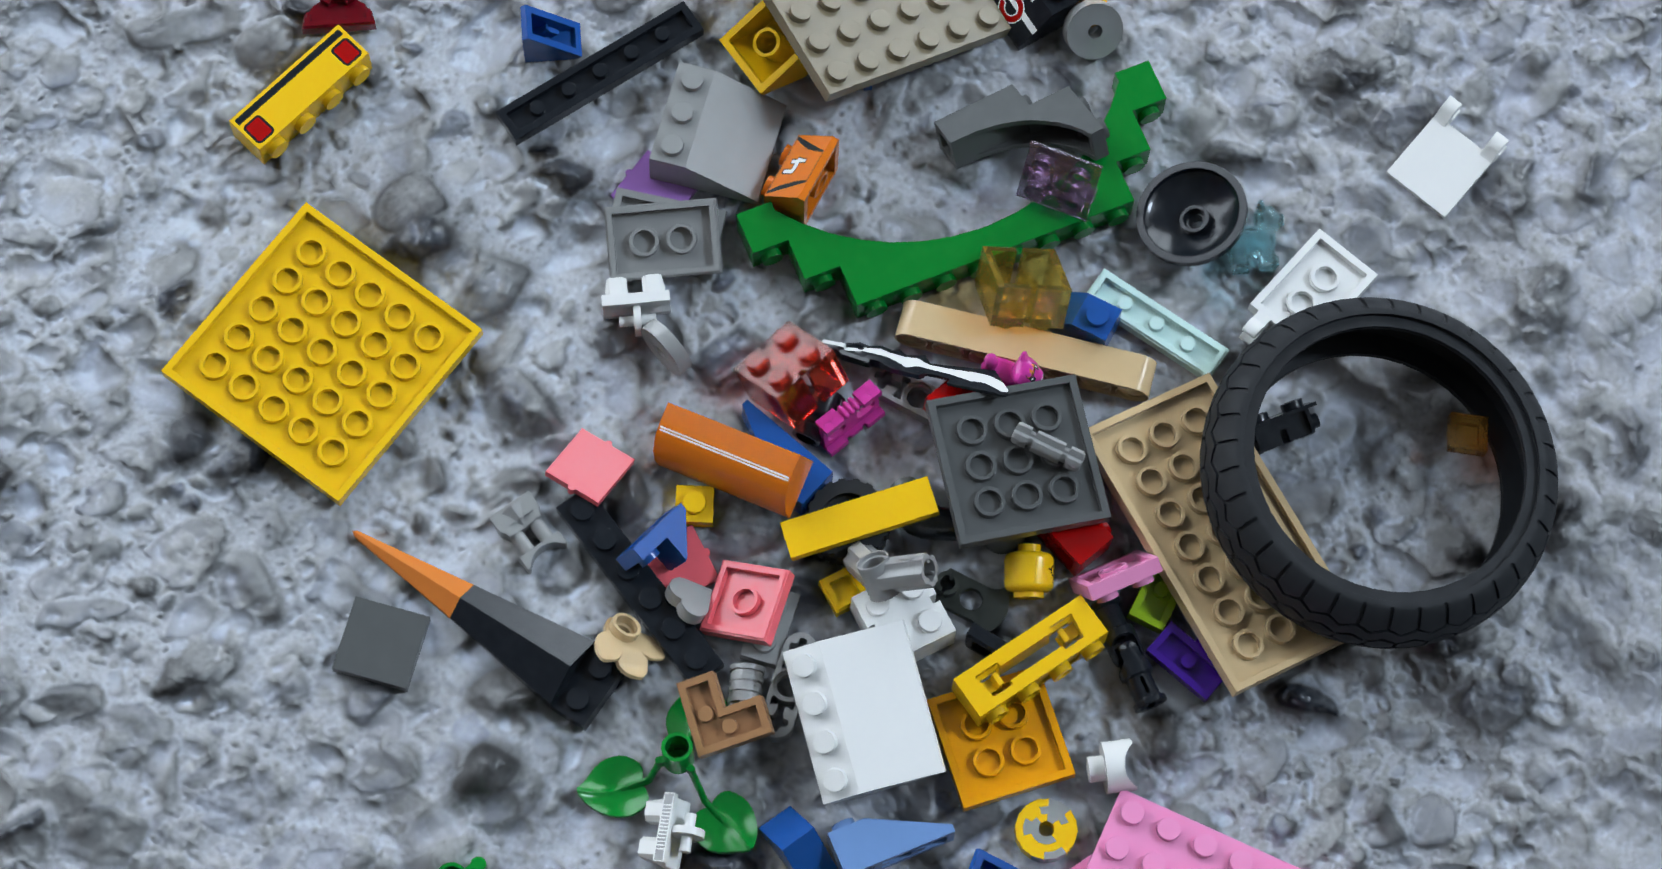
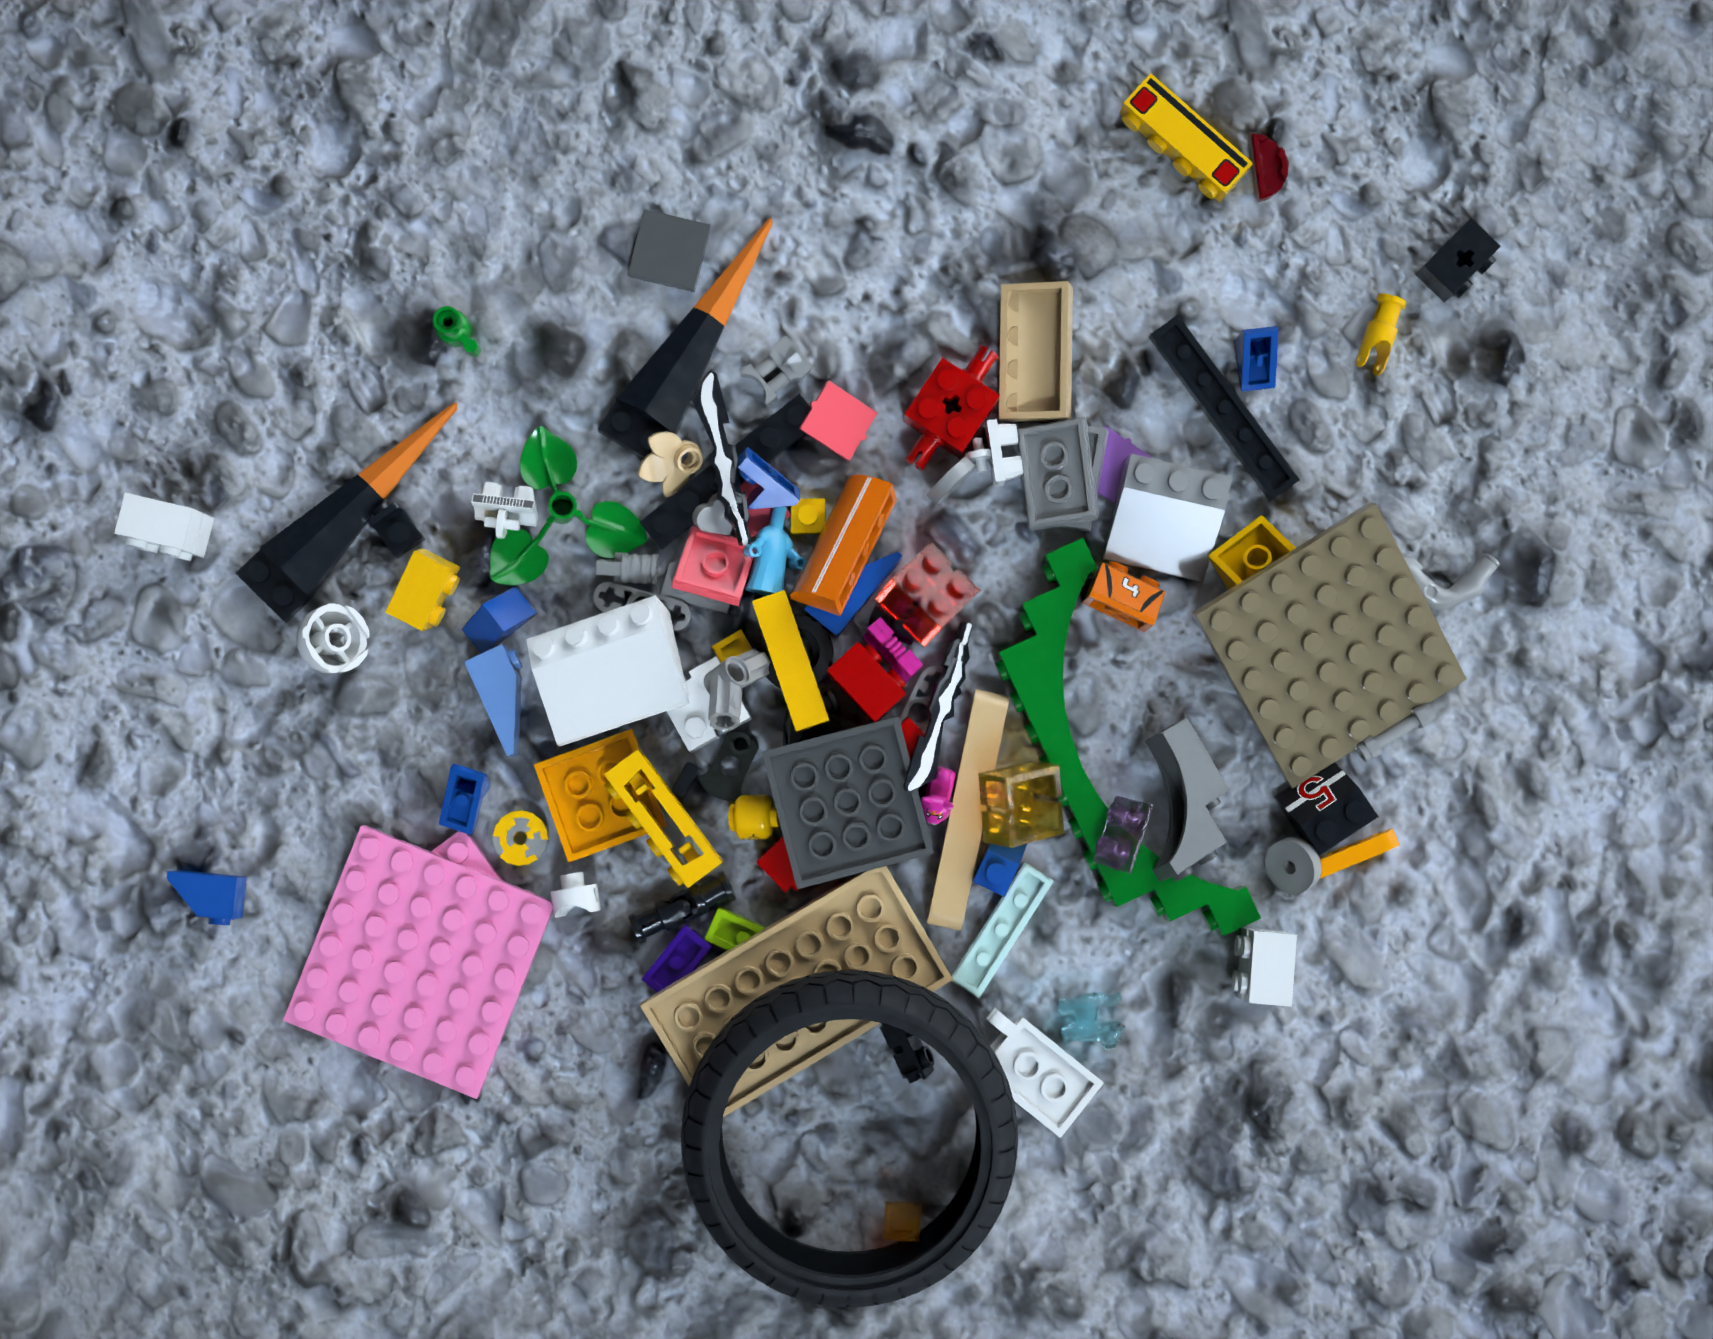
camera: 90 degrees right, 15 degrees up
yellow plate [161,202,483,506] -> none
medium nougat plate [676,671,775,759] -> none
light grey axle [1011,422,1086,472] -> none
bright pink plate [1068,549,1163,603] -> none
black dish [1136,161,1248,266] -> none
white flag [1386,96,1509,219] -> none
none -> black sword [692,372,752,546]
none -> medium azure piece [743,507,806,596]
none -> red piece [827,642,906,723]
none -> red brick [903,345,1000,471]
none -> tan slope [999,281,1073,422]
none -> white piece [1232,928,1297,1007]

